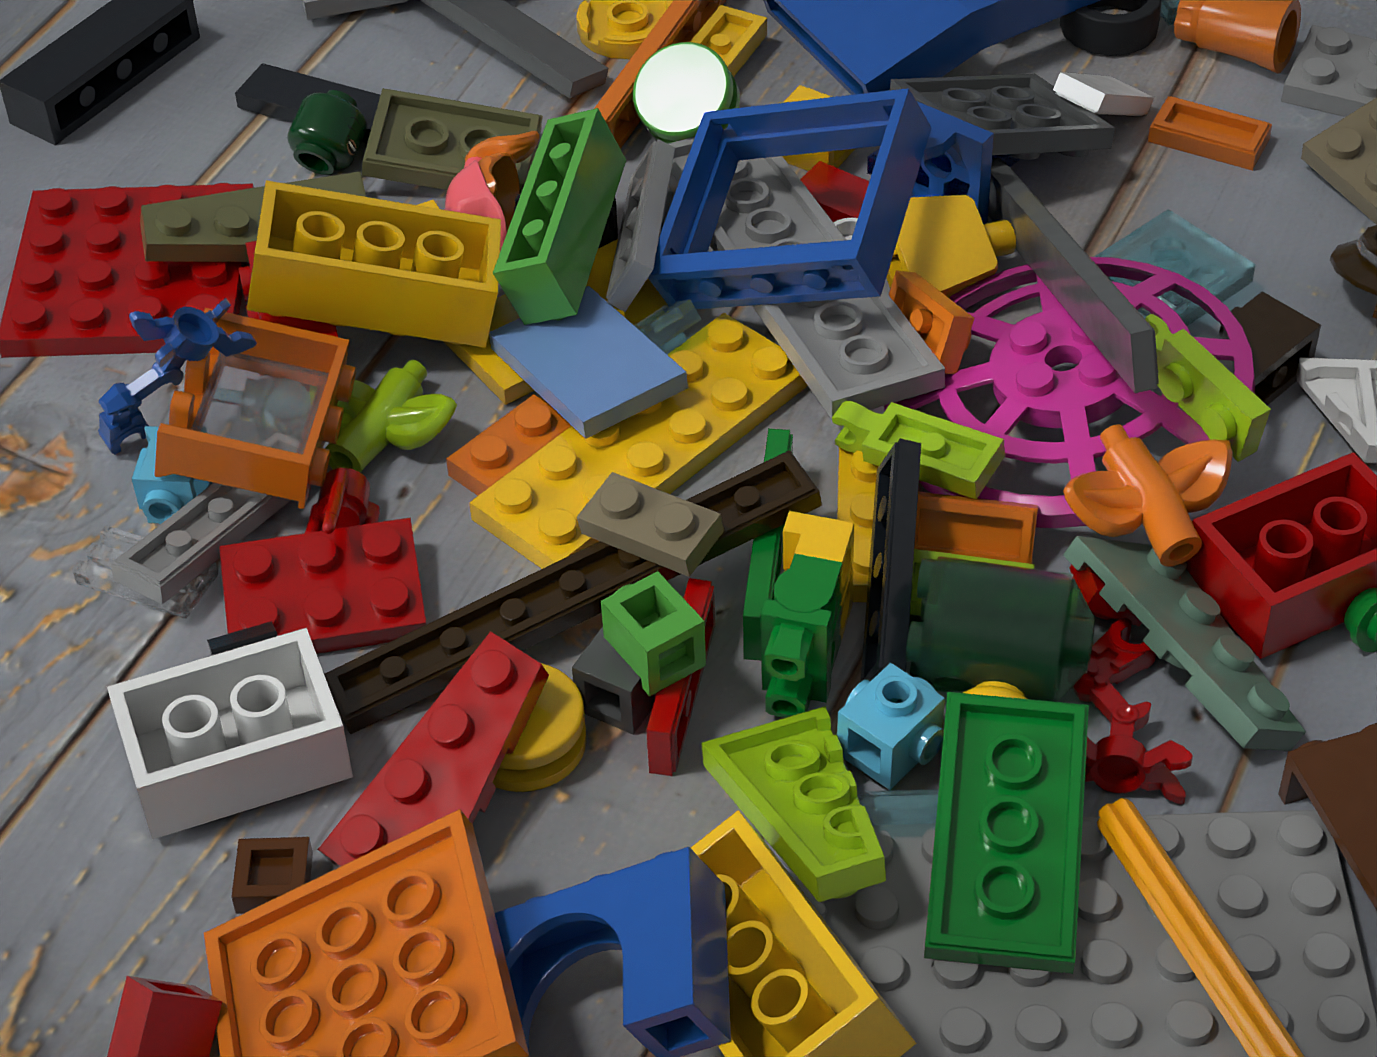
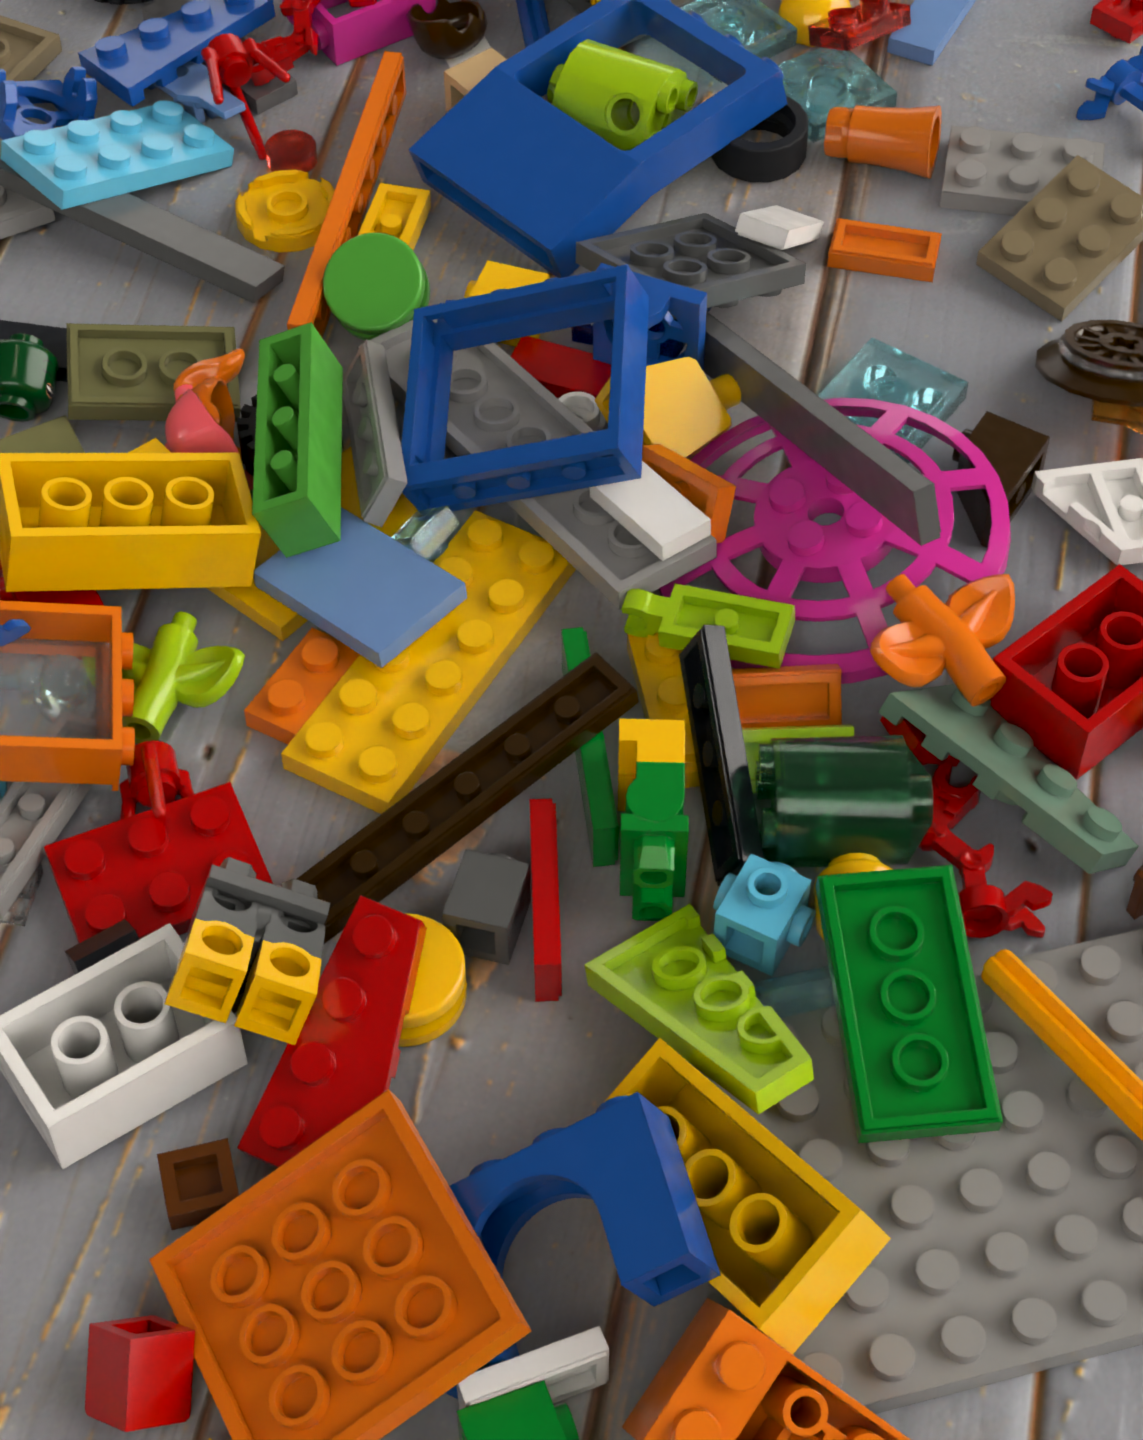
camera: 15 degrees left, 5 degrees up
dark tan plate [577,472,724,577] -> none
bright green brick [601,571,706,696] -> none
lime plate [1145,314,1271,462] -> none
none -> yellow hips [164,857,330,1045]
none -> white tile [589,461,711,561]

